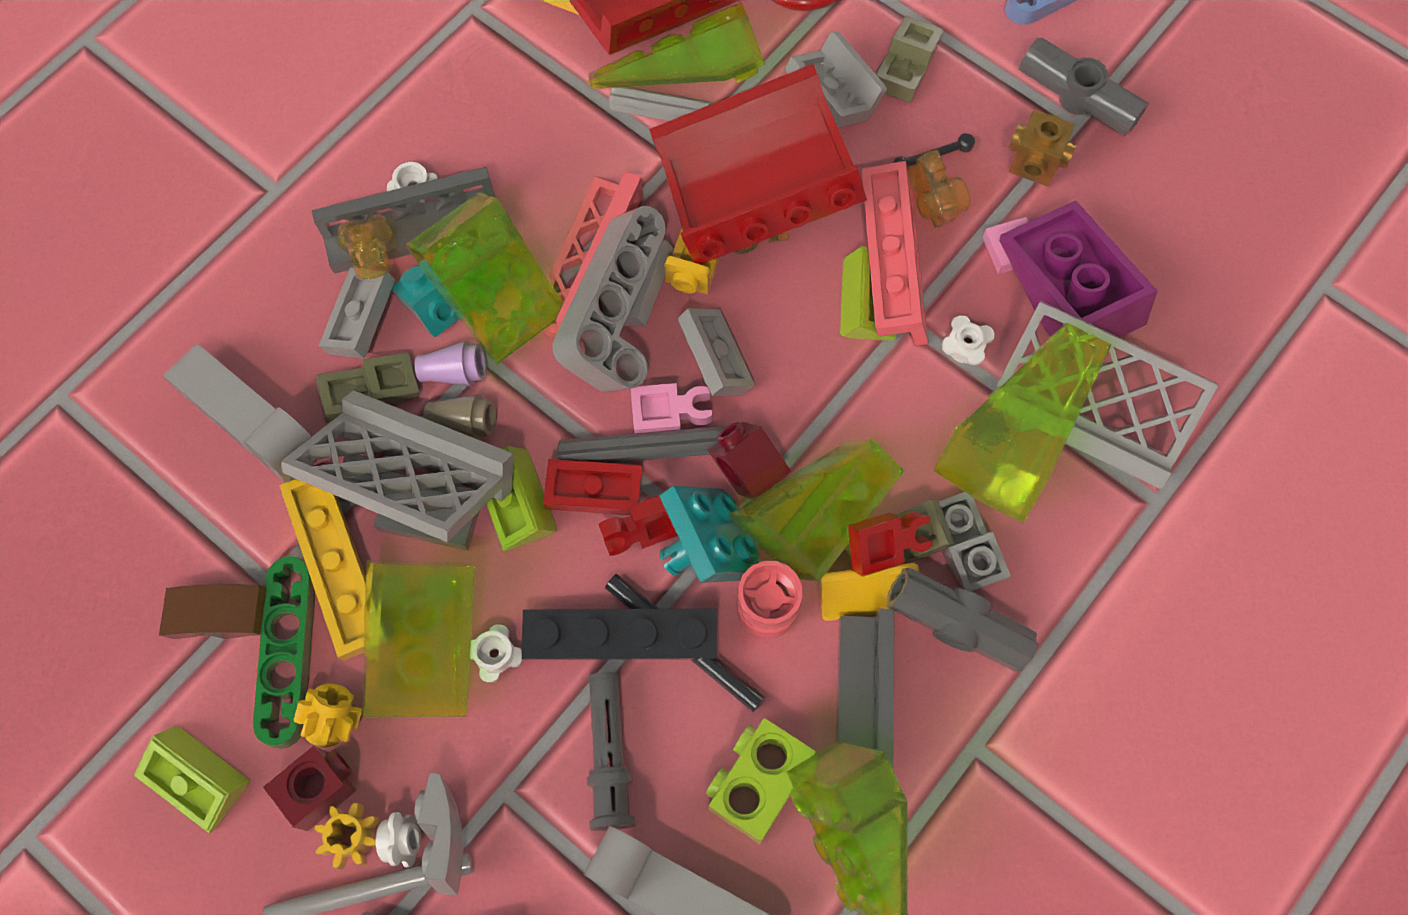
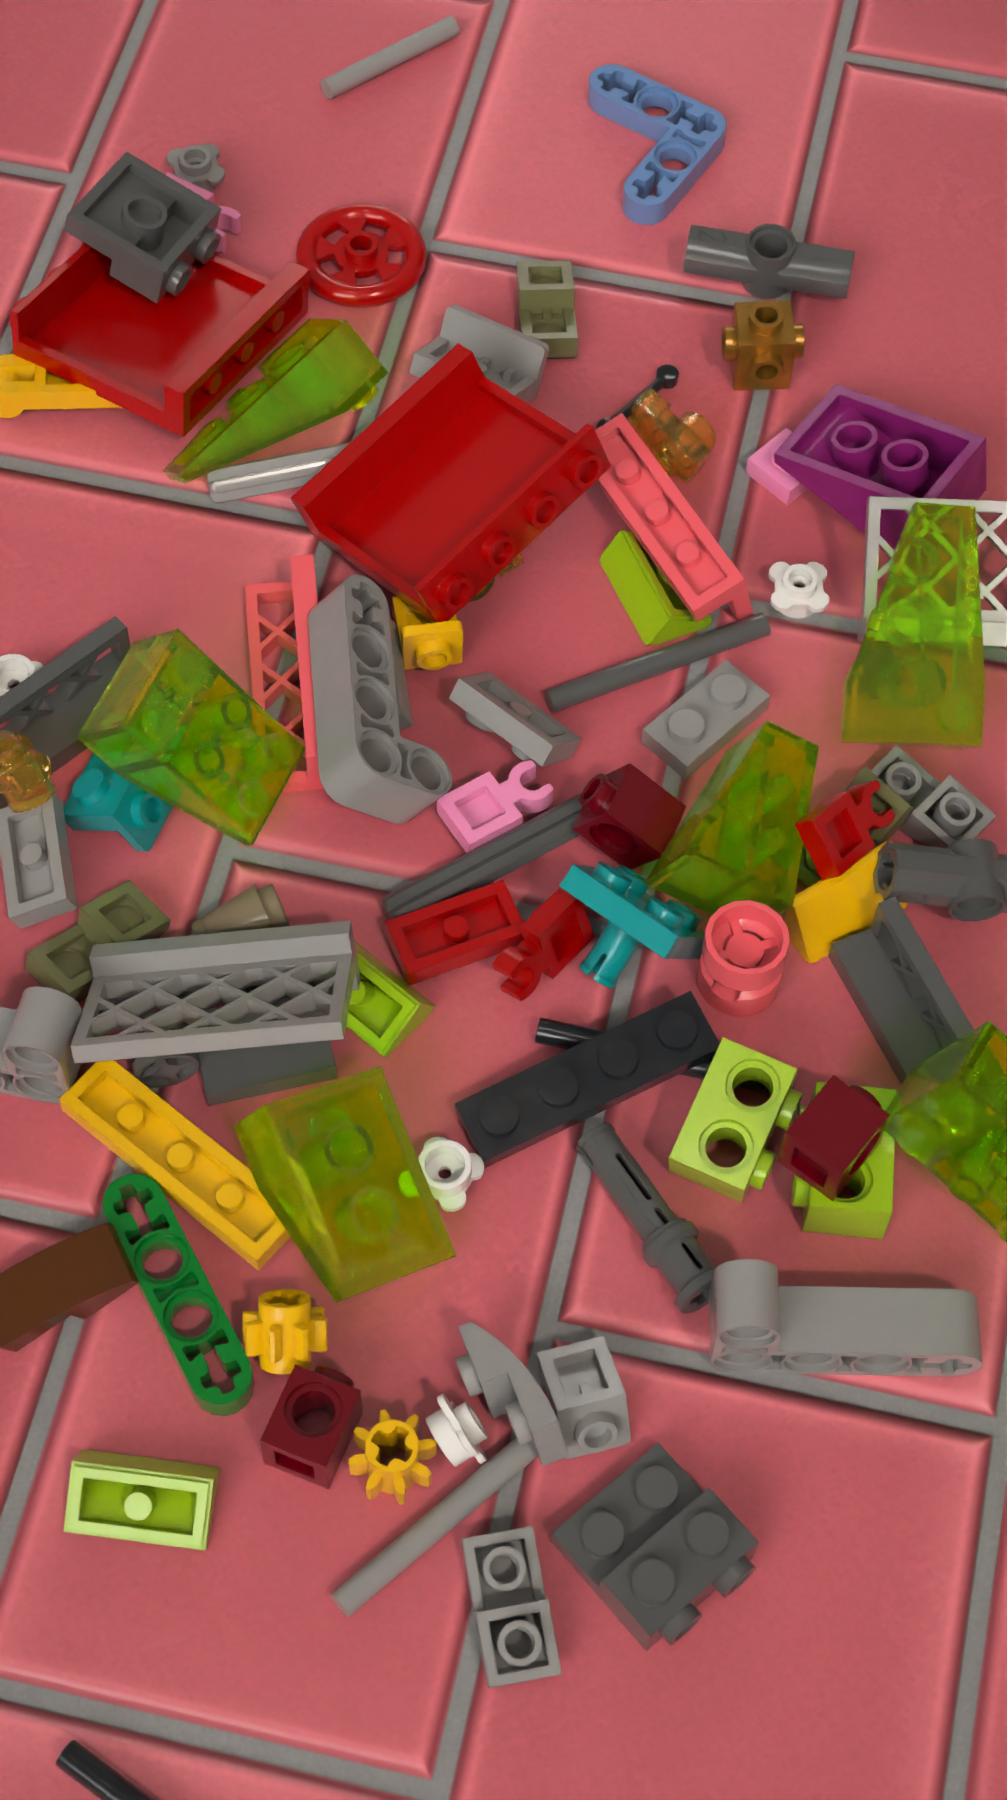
camera: 30 degrees left, 10 degrees down
lavender cone [415,341,486,386] -> none
none -> light grey bracket [536,1336,631,1459]
none -> dark grey bar [544,613,771,713]
none -> light grey plate [641,660,770,780]
none -> lime brick [669,1037,803,1203]
none -> dark red brick [777,1075,890,1201]

